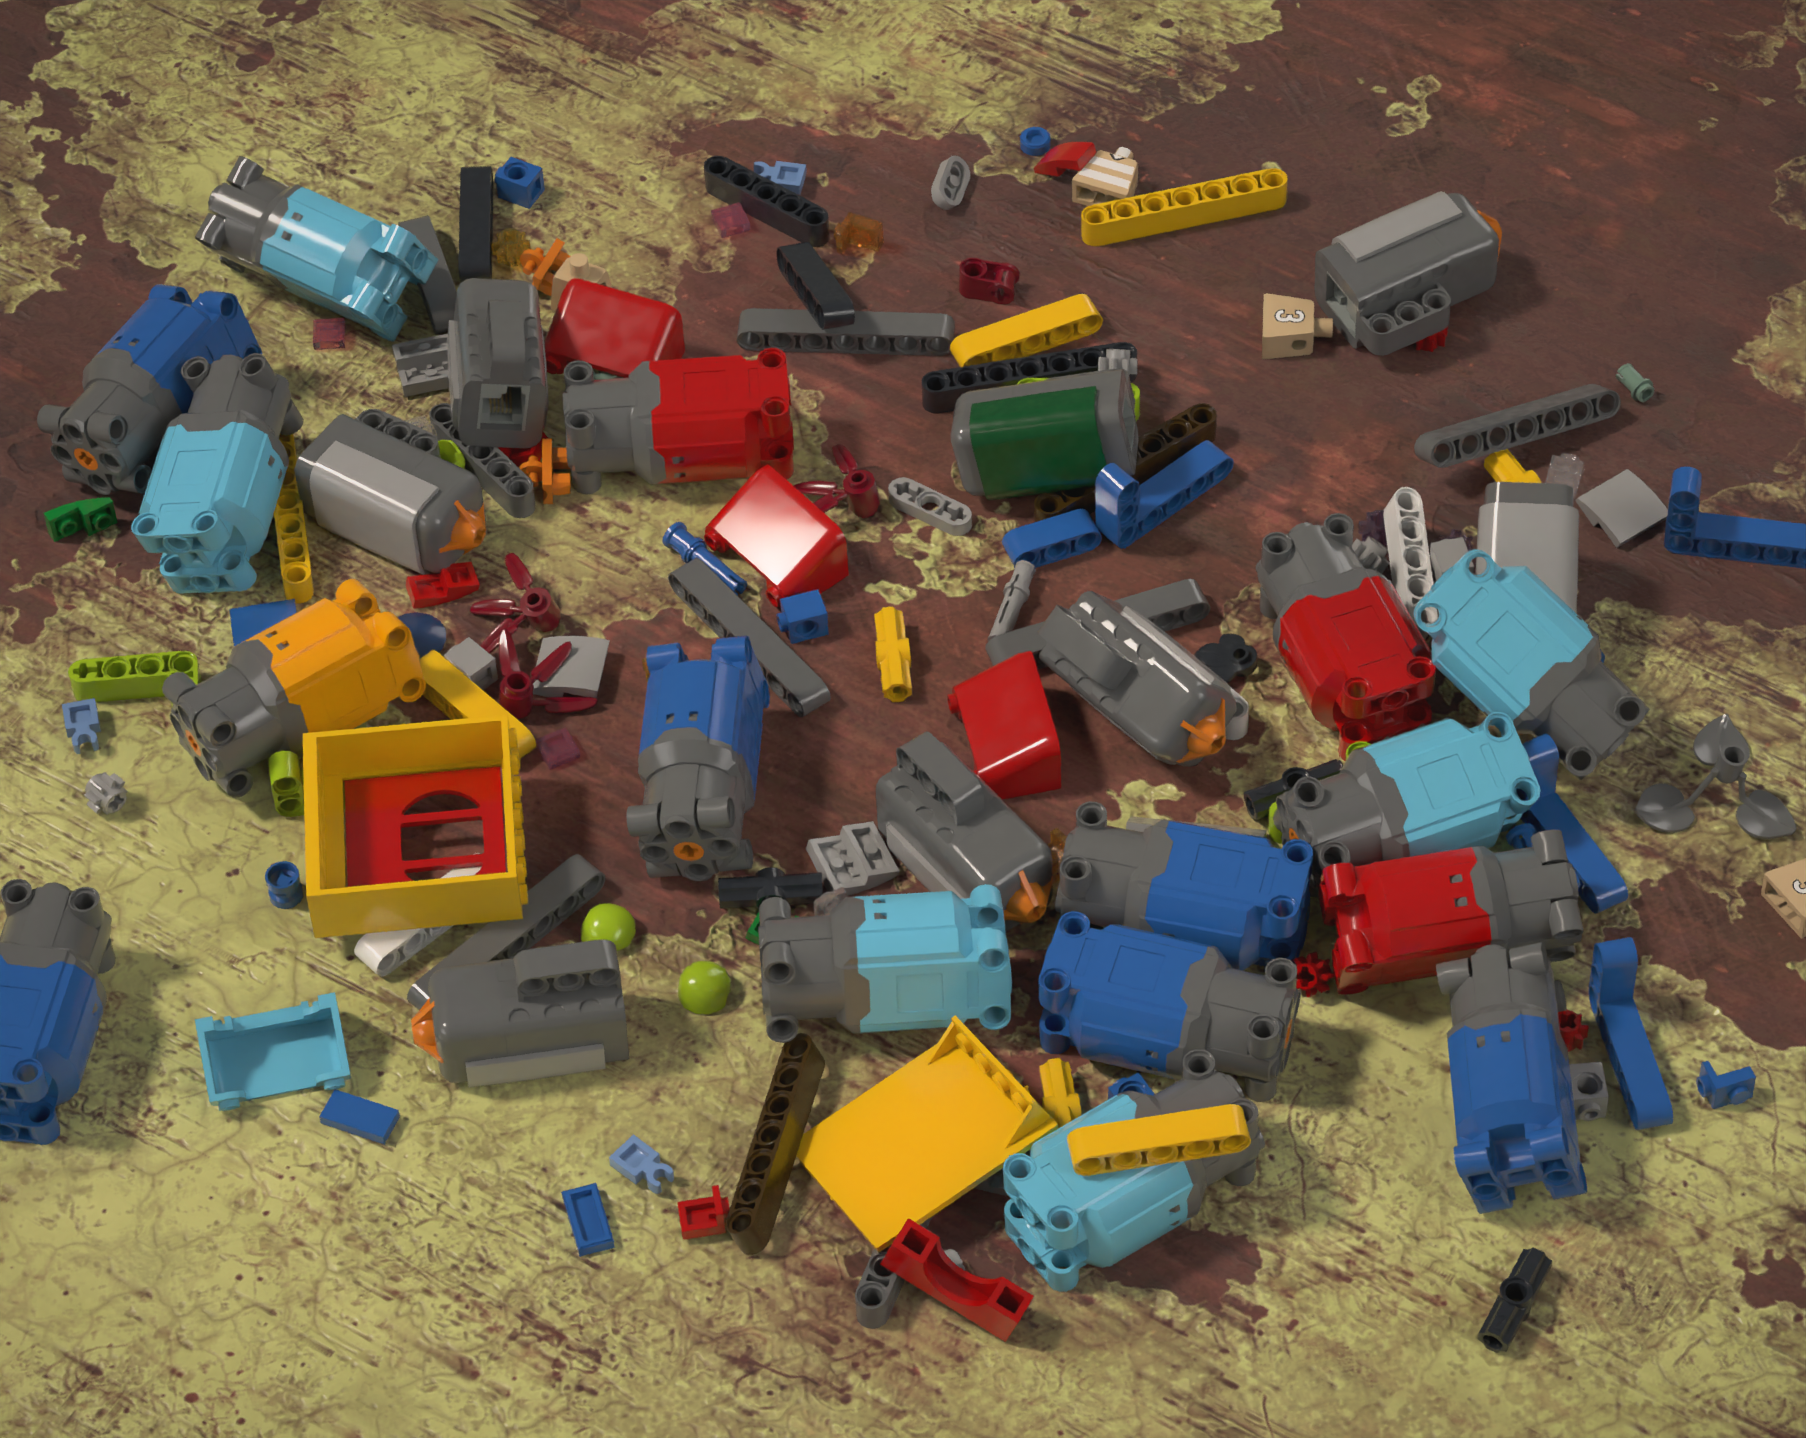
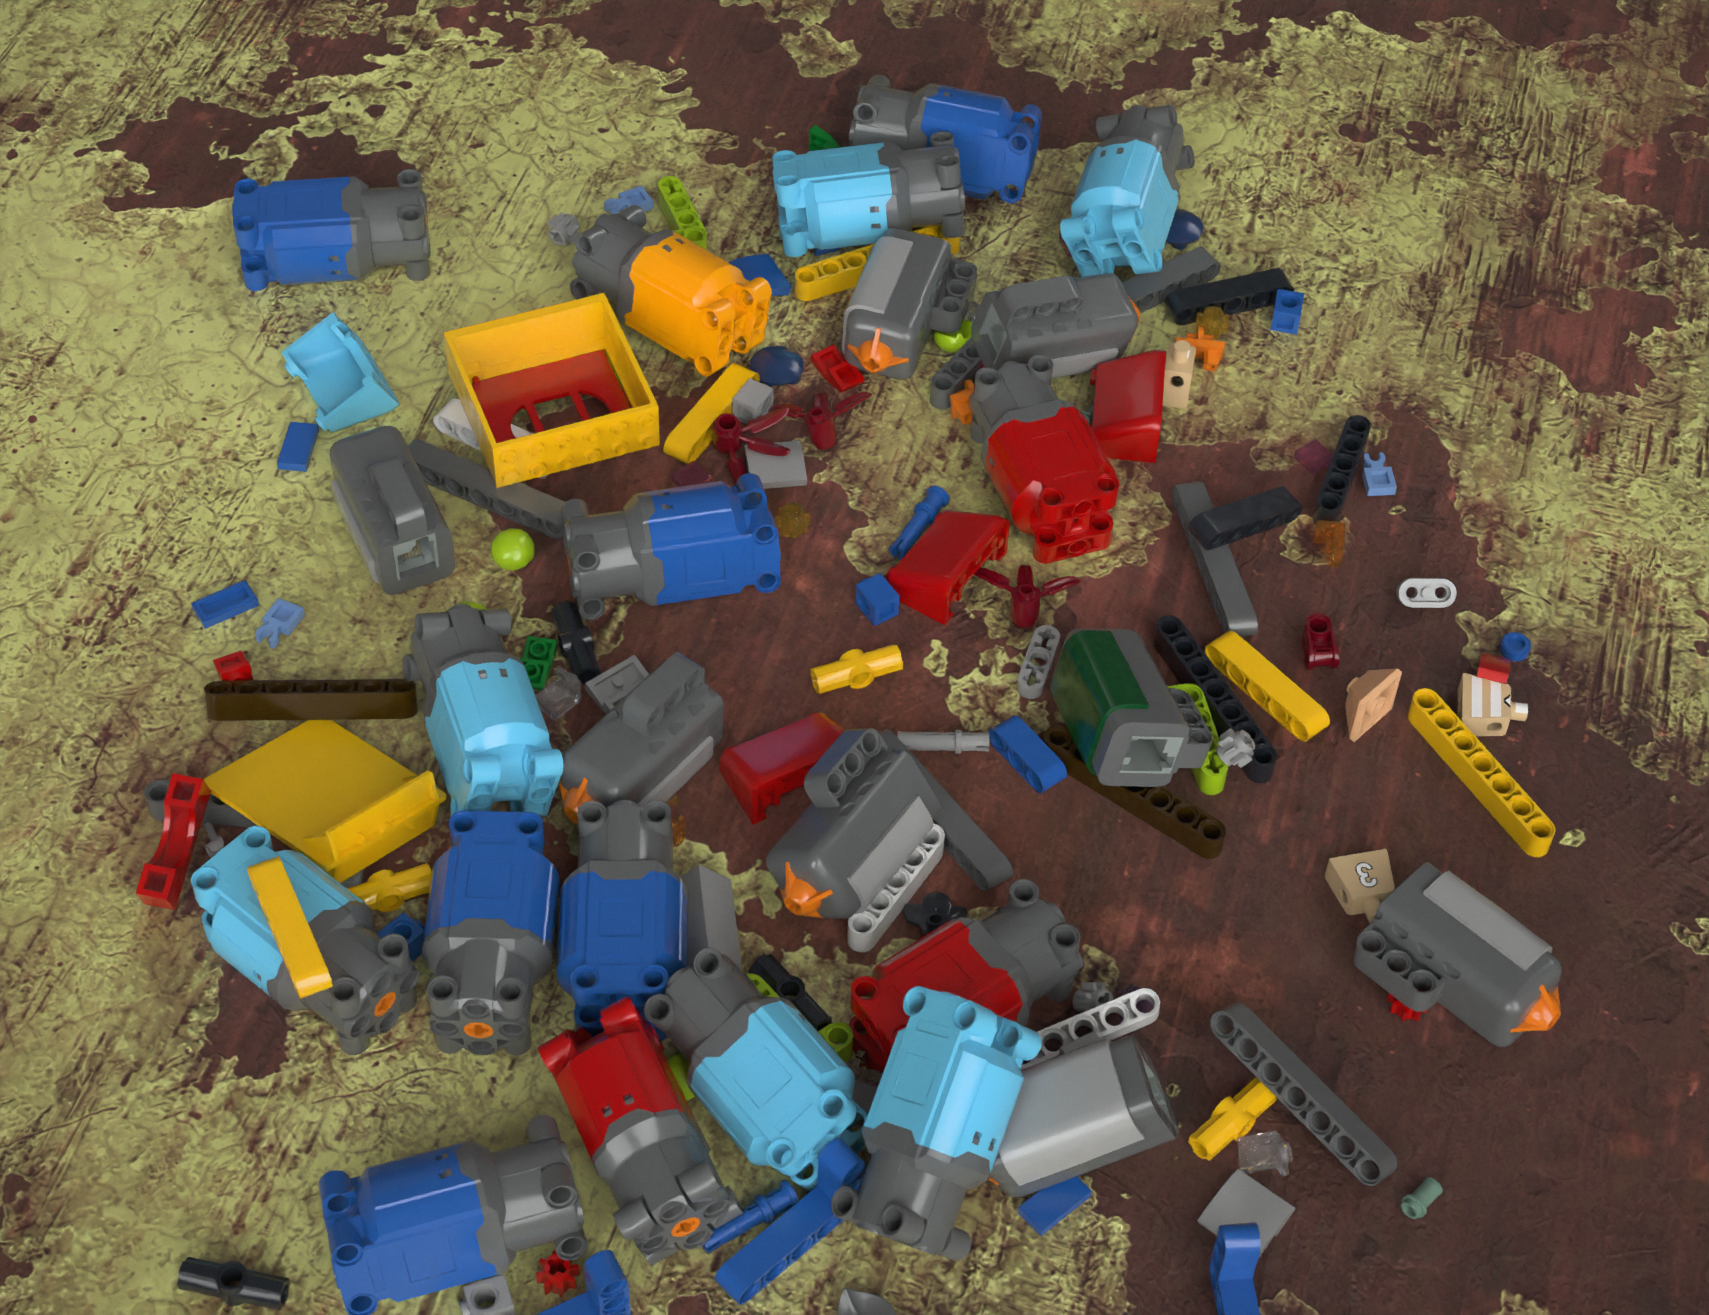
camera: 70 degrees right, 0 degrees up
dark grey beam [668,558,831,718] -> none
blue beam [1095,440,1234,549] -> none
none -> light nougat slope [1345,668,1402,742]

